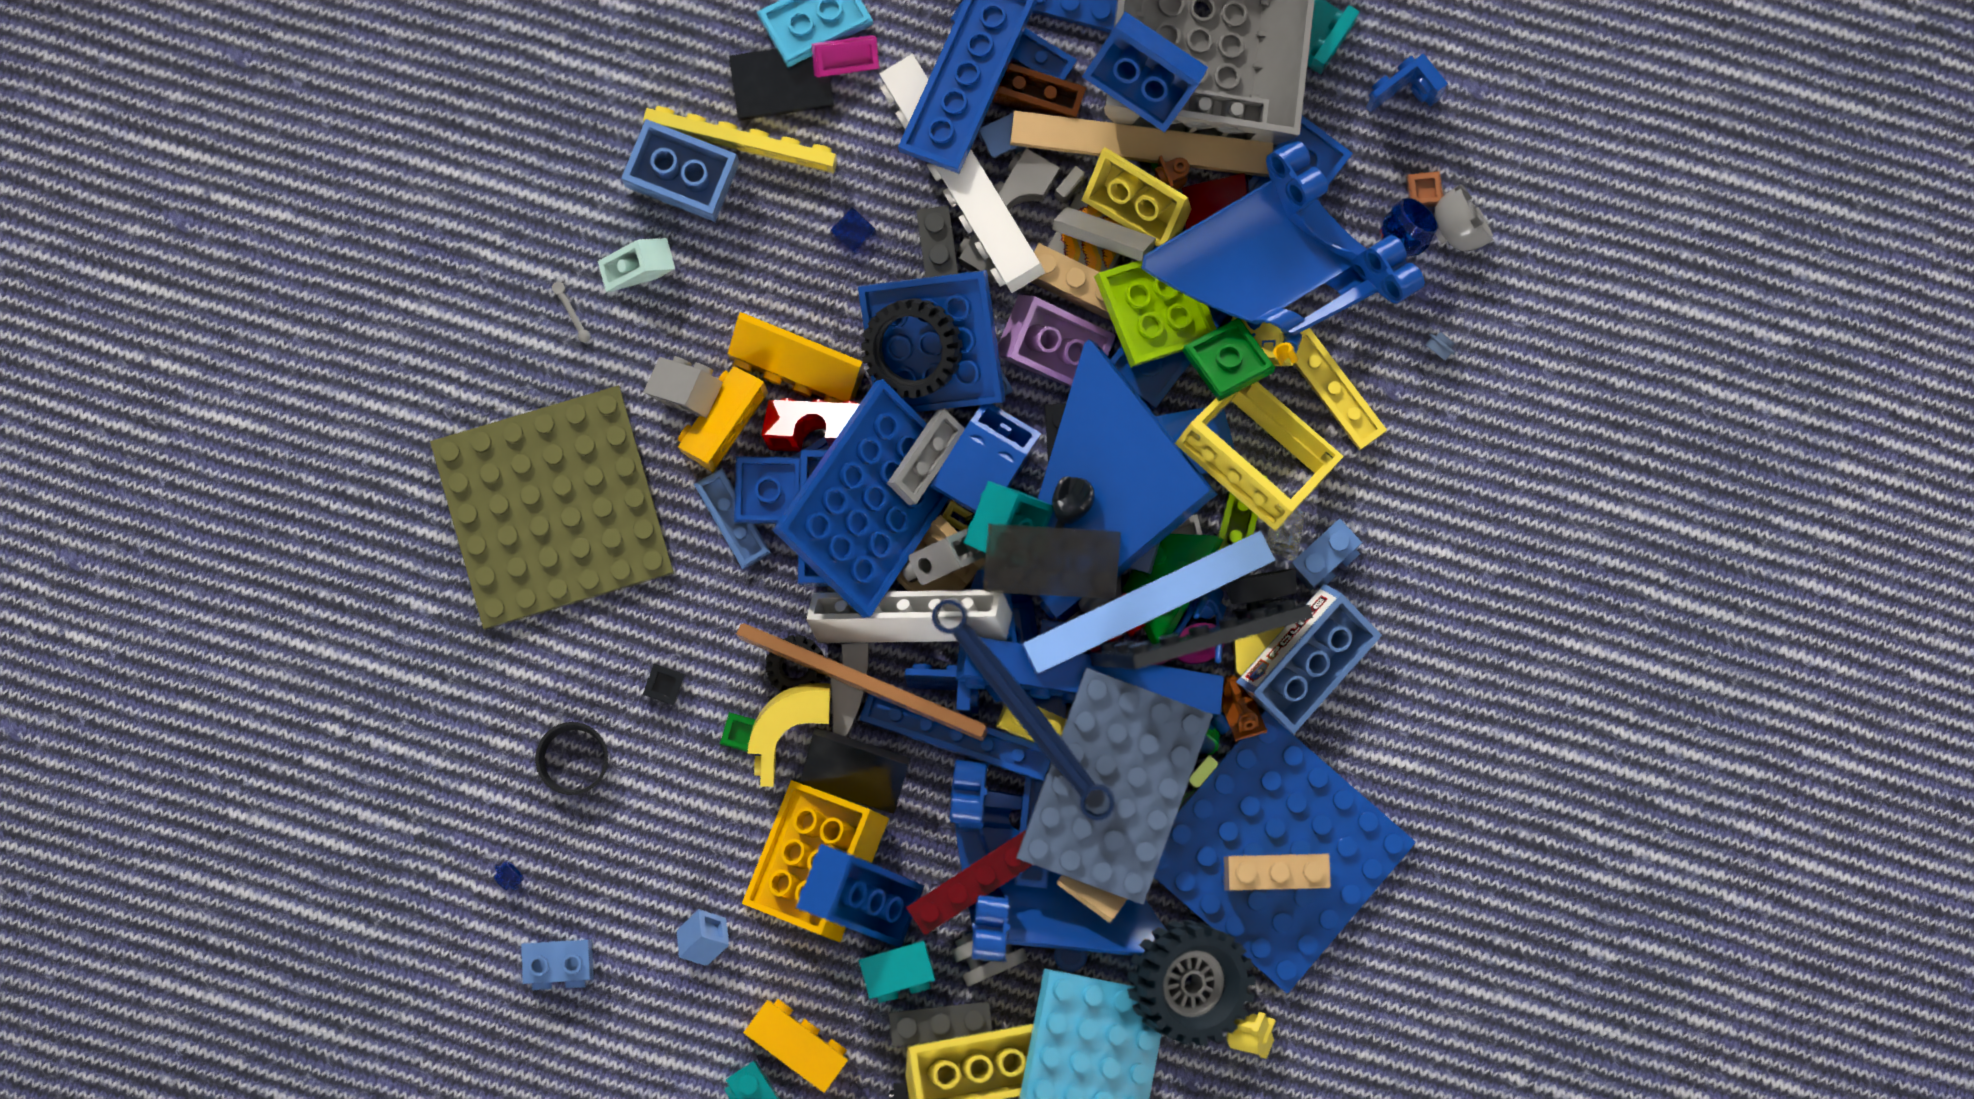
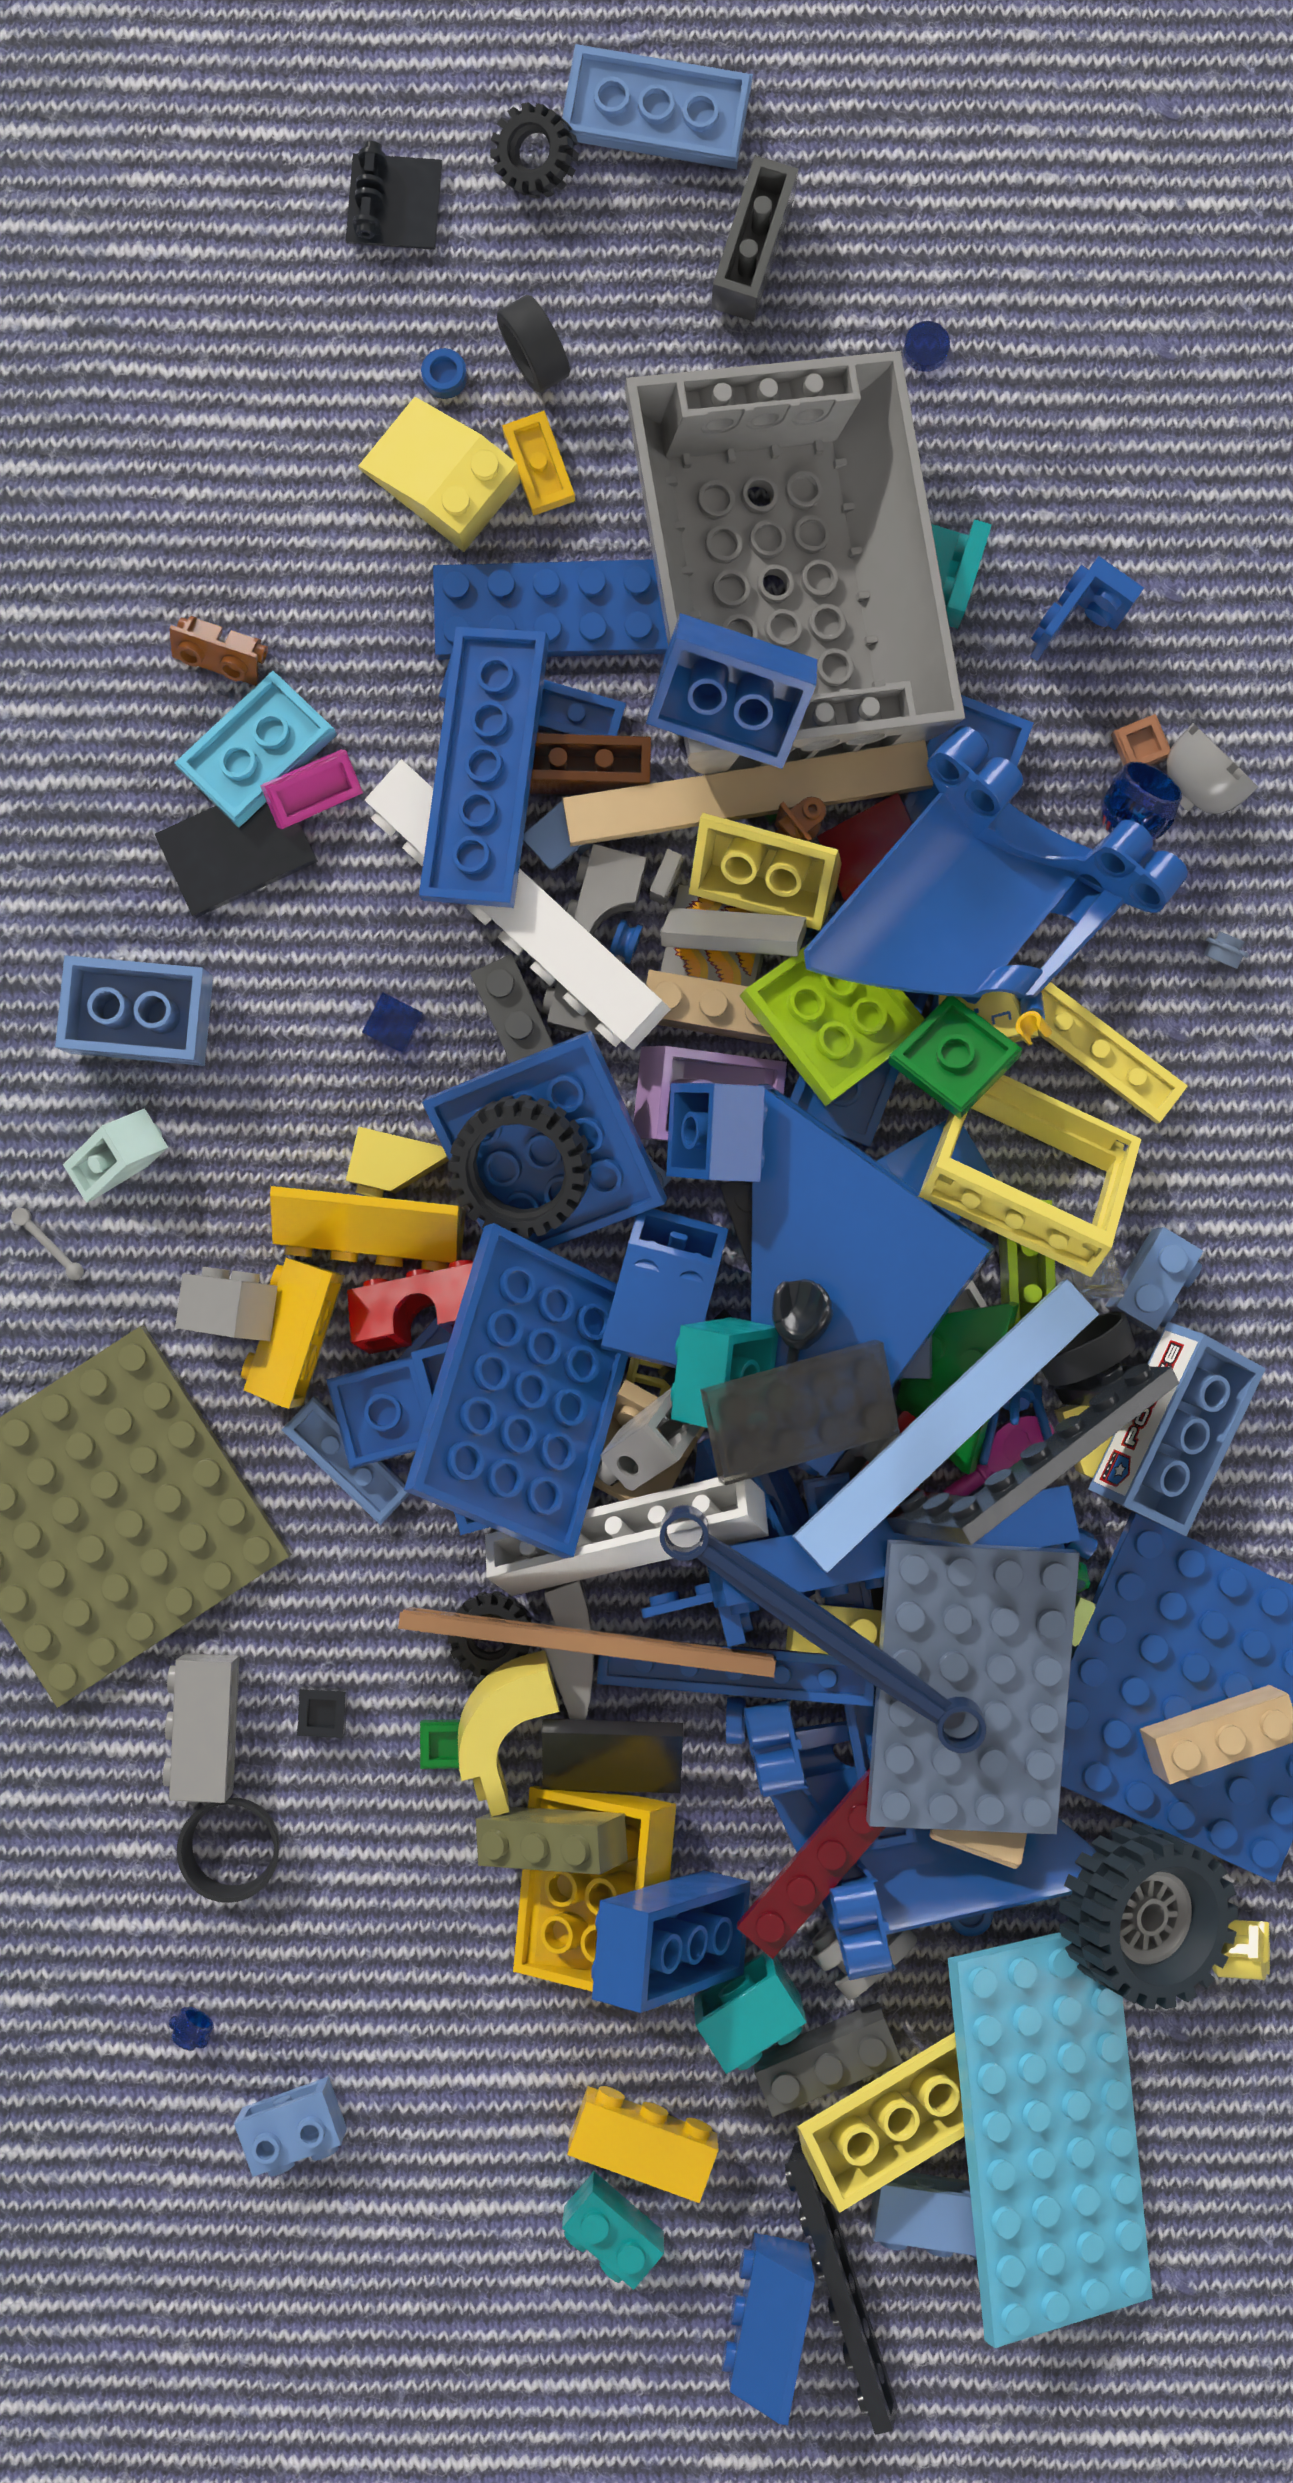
camera: 15 degrees left, 5 degrees up
light yellow plate [643,106,837,173] -> none
medium blue panel [677,909,729,966] -> none
light grey plate [887,408,965,505] -> none
dark orange hinge [1221,675,1267,741] -> none
none -> light grey brick [163,1653,240,1803]
none -> light yellow slope [346,1127,449,1198]
none -> olive brick [476,1807,628,1875]
none -> blue bush [609,918,643,965]
none -> brick [666,1083,767,1182]
none -> blue tile [726,1697,746,1745]

